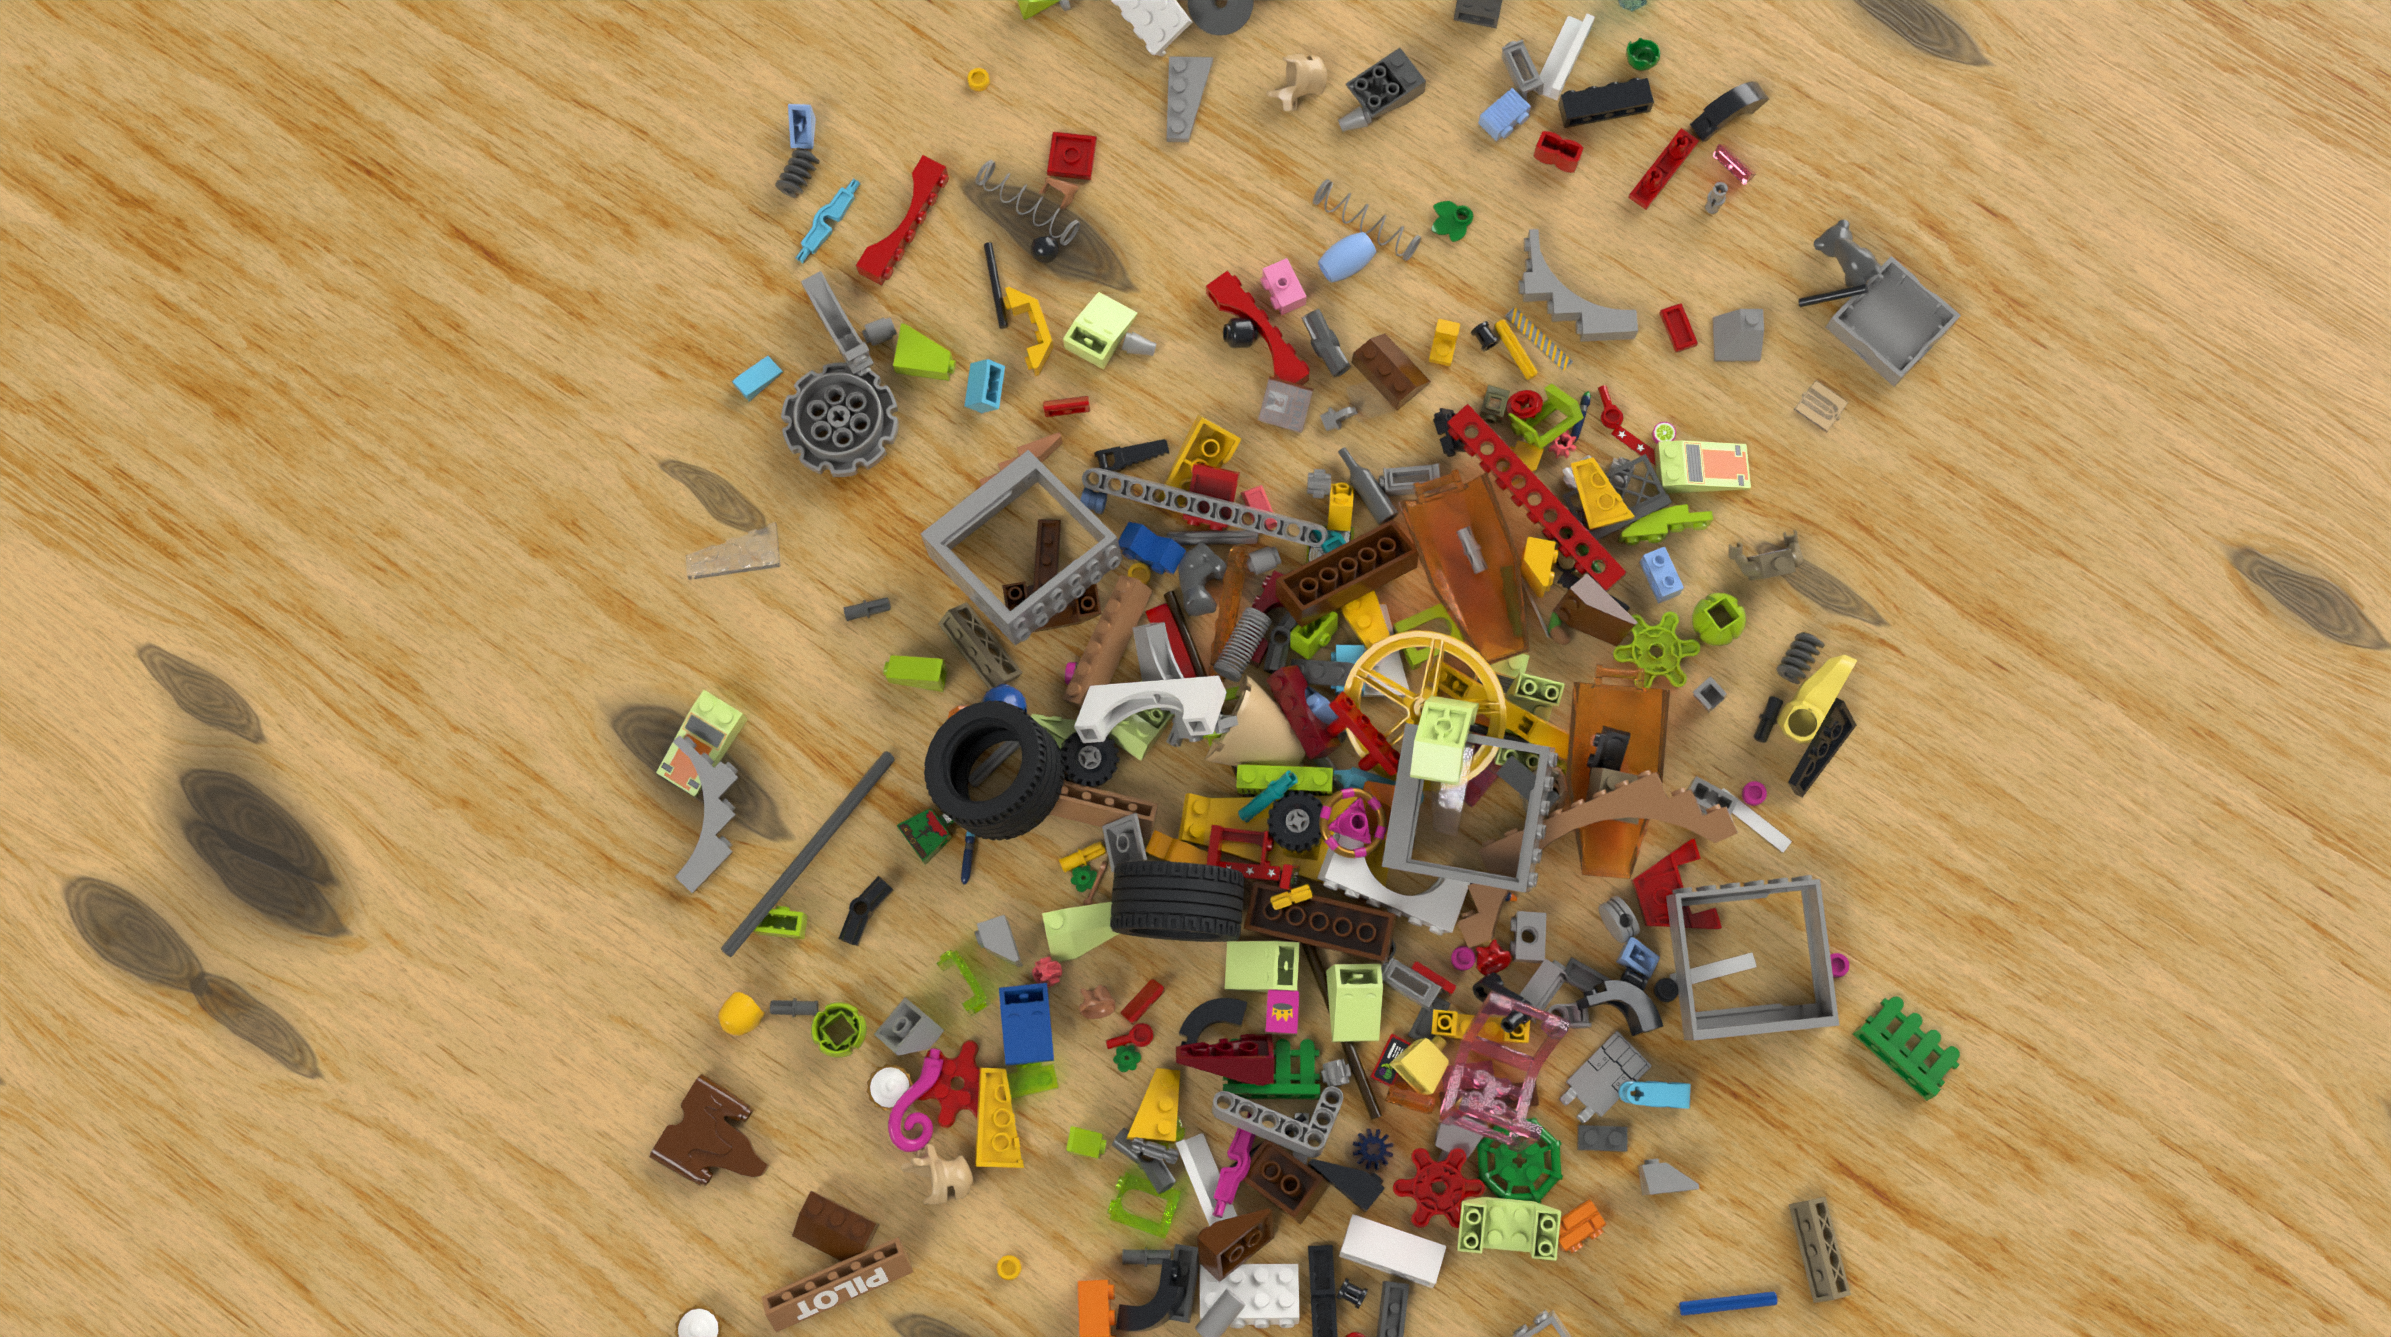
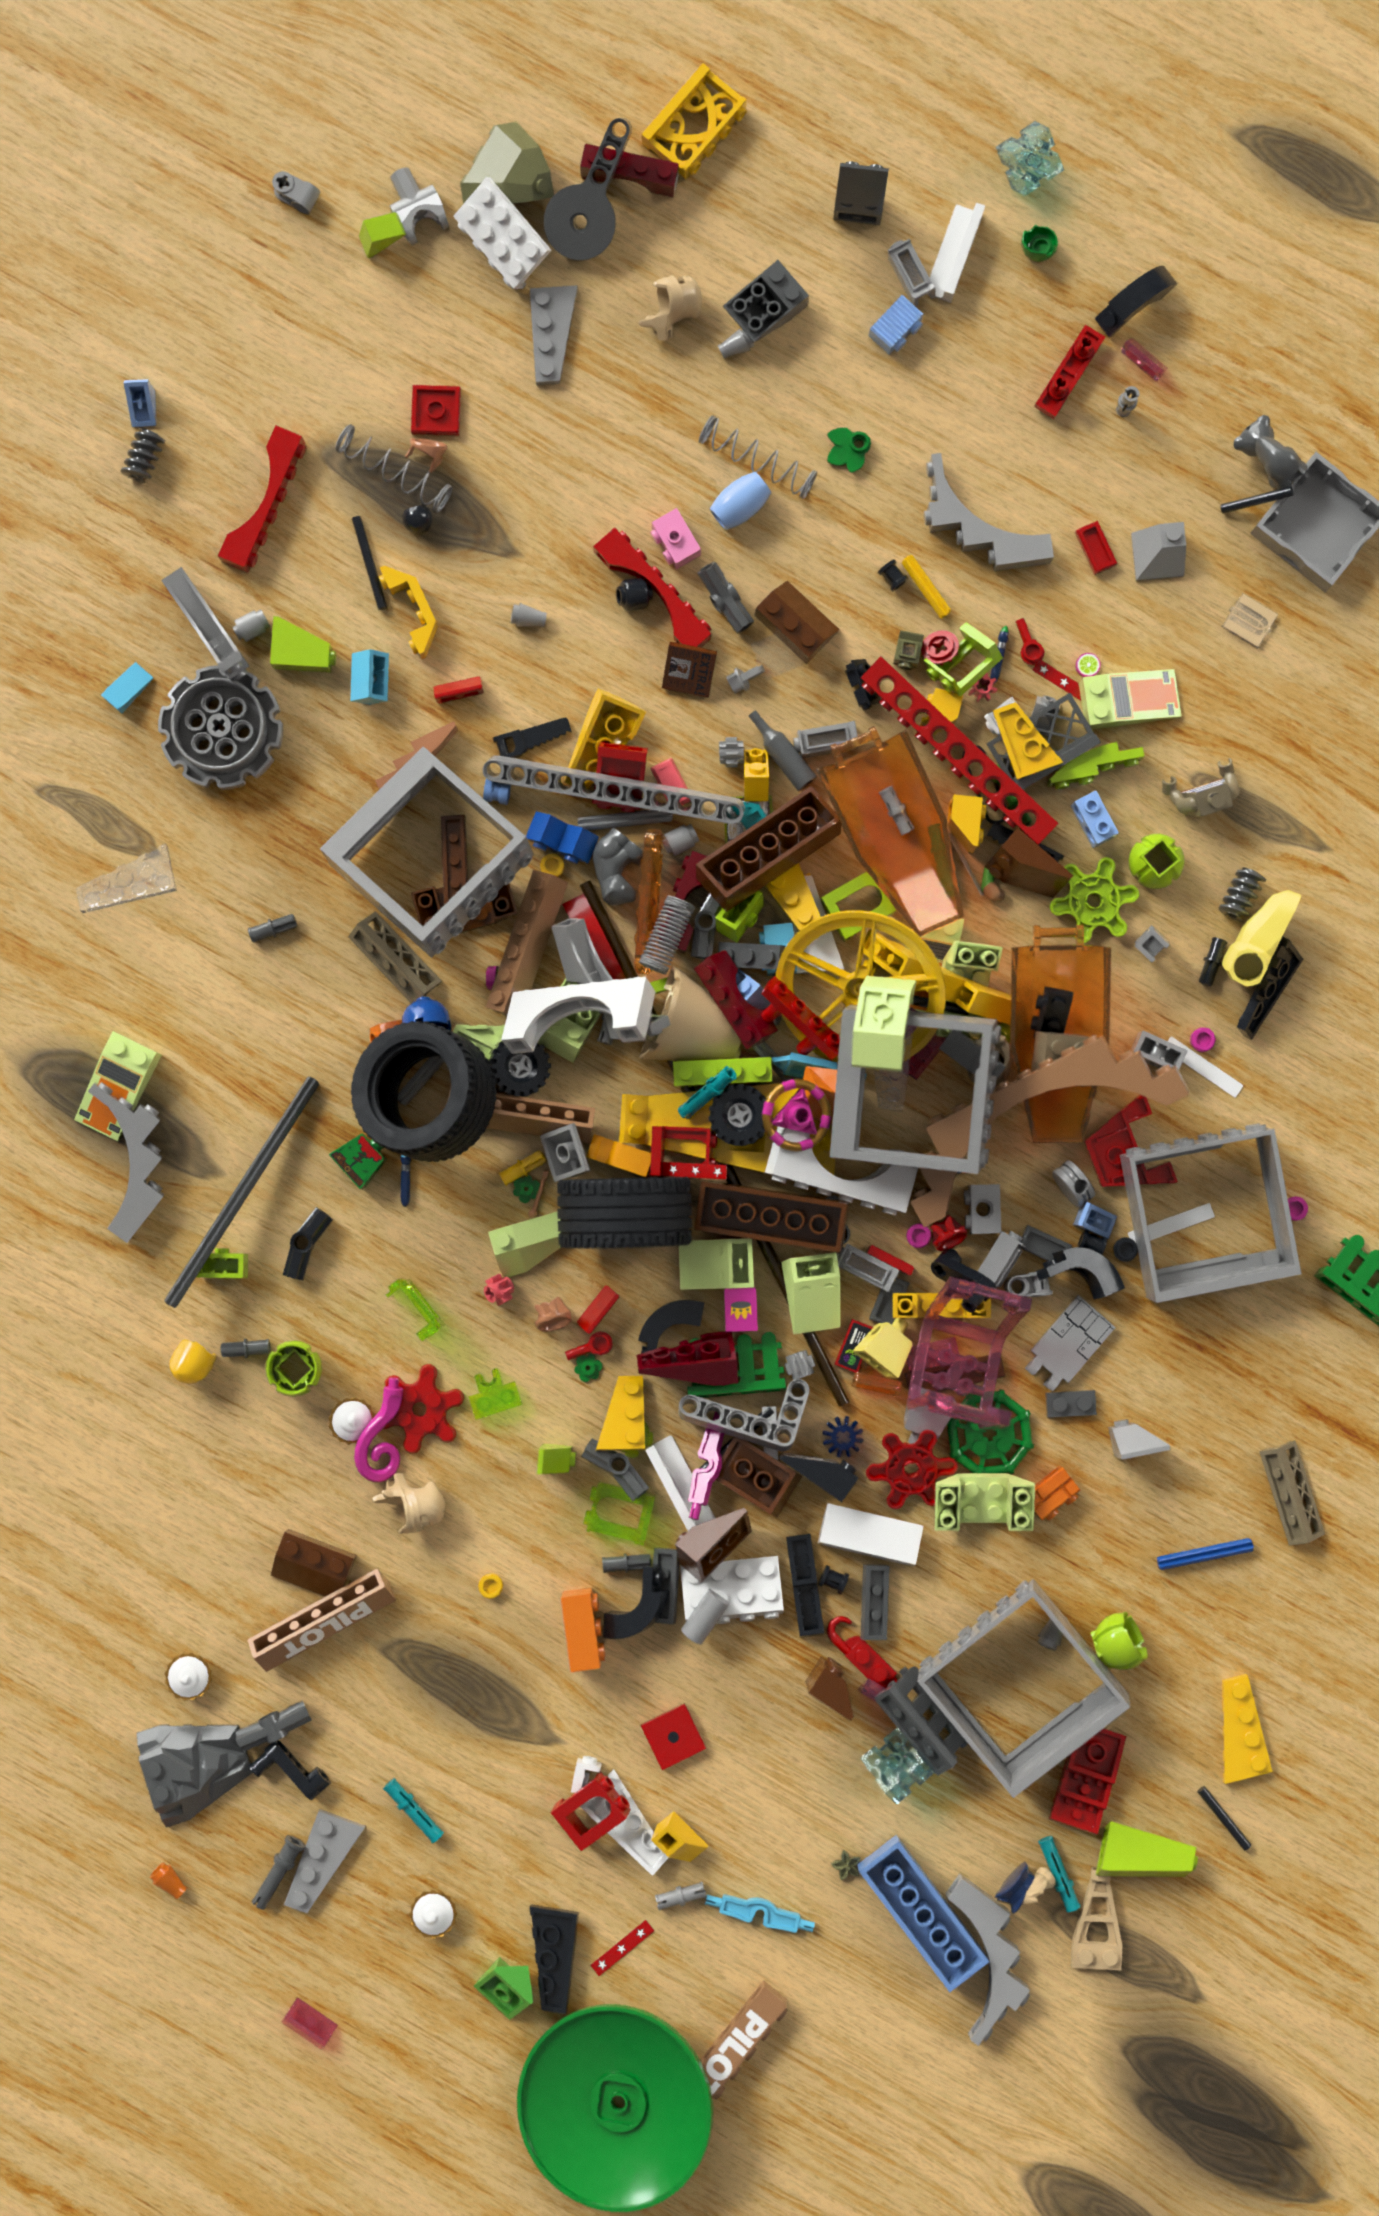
camera: 10 degrees left, 10 degrees up
reddish brown rock [649,1074,769,1186] -> none
medium azure piece [795,178,860,263] -> none
light grey slope [874,997,944,1056] -> none
lime slope [883,655,948,692] -> none
yellow tile [967,68,990,92] -> none
light grey slope [975,915,1023,967] -> none
yellow wing [975,1067,1024,1168] -> none
blue slope [999,983,1054,1066] -> none
yellowish green slope [1063,292,1138,370] -> none
dark grey axle [1131,1137,1179,1164] -> none
yellow piece [1271,884,1312,910] -> none
red tile [1279,864,1300,890] -> none
yellow slope [1428,319,1460,367] -> none
sticker [1505,307,1573,371] -> none
red brick [1533,131,1584,173] -> none
black brick [1558,78,1654,128] -> none
medium azure piece [1618,1081,1691,1109] -> none

